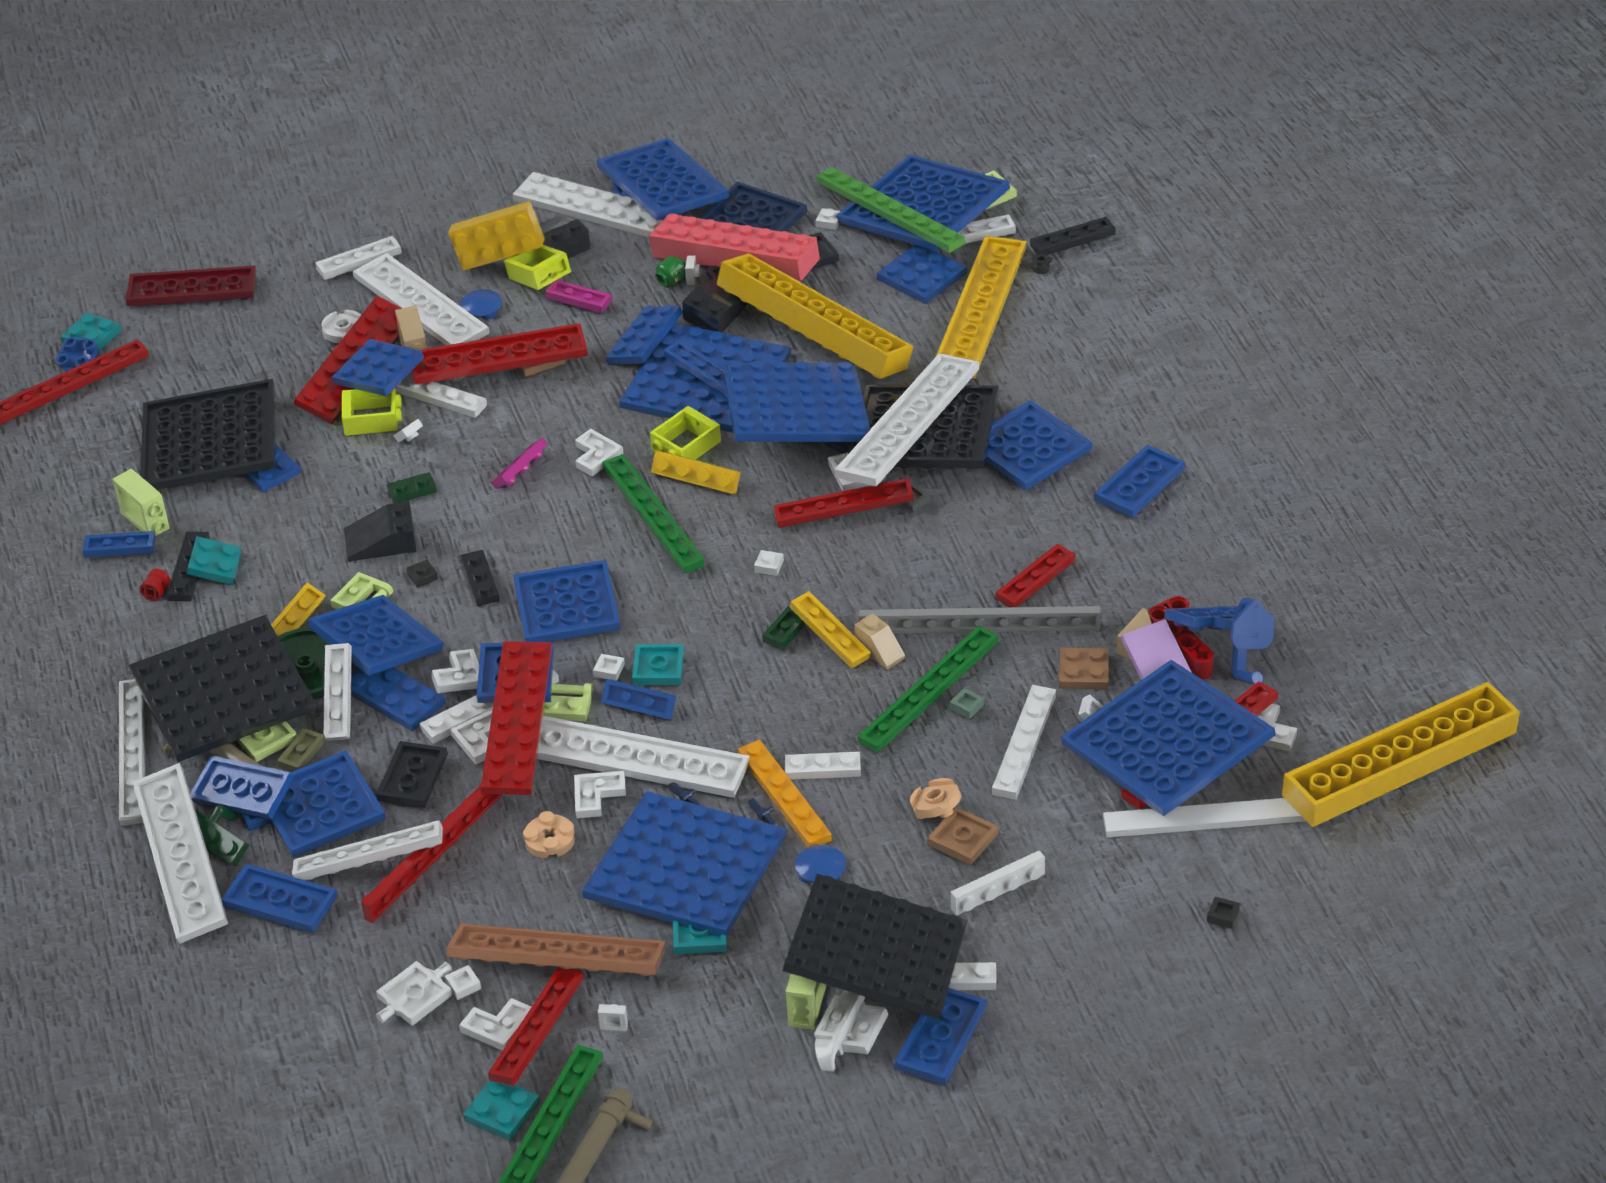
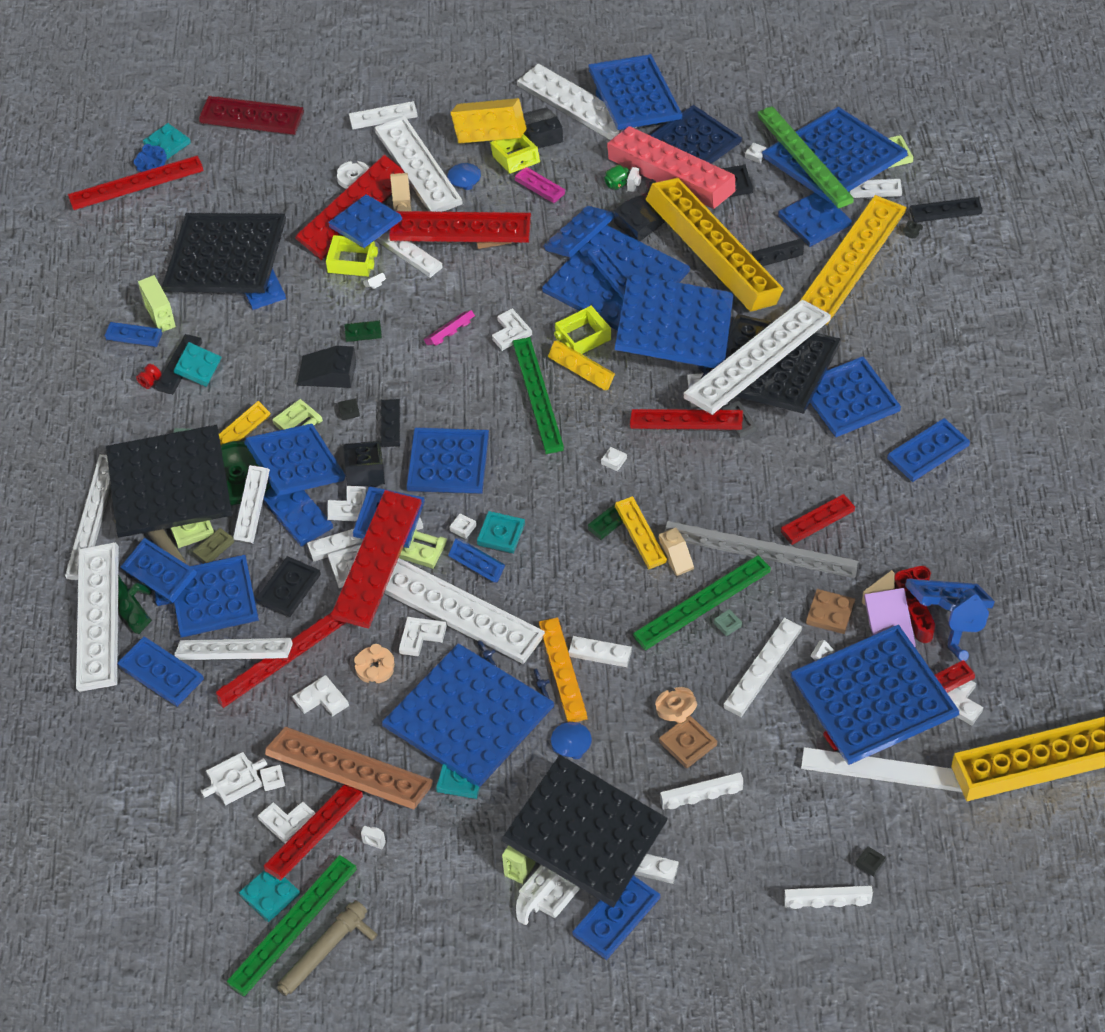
camera: 15 degrees right, 10 degrees up
none -> white plate [292,675,349,717]
none -> black slope [343,441,385,487]
none -> black plate [752,238,804,266]
none -> white plate [784,886,873,909]

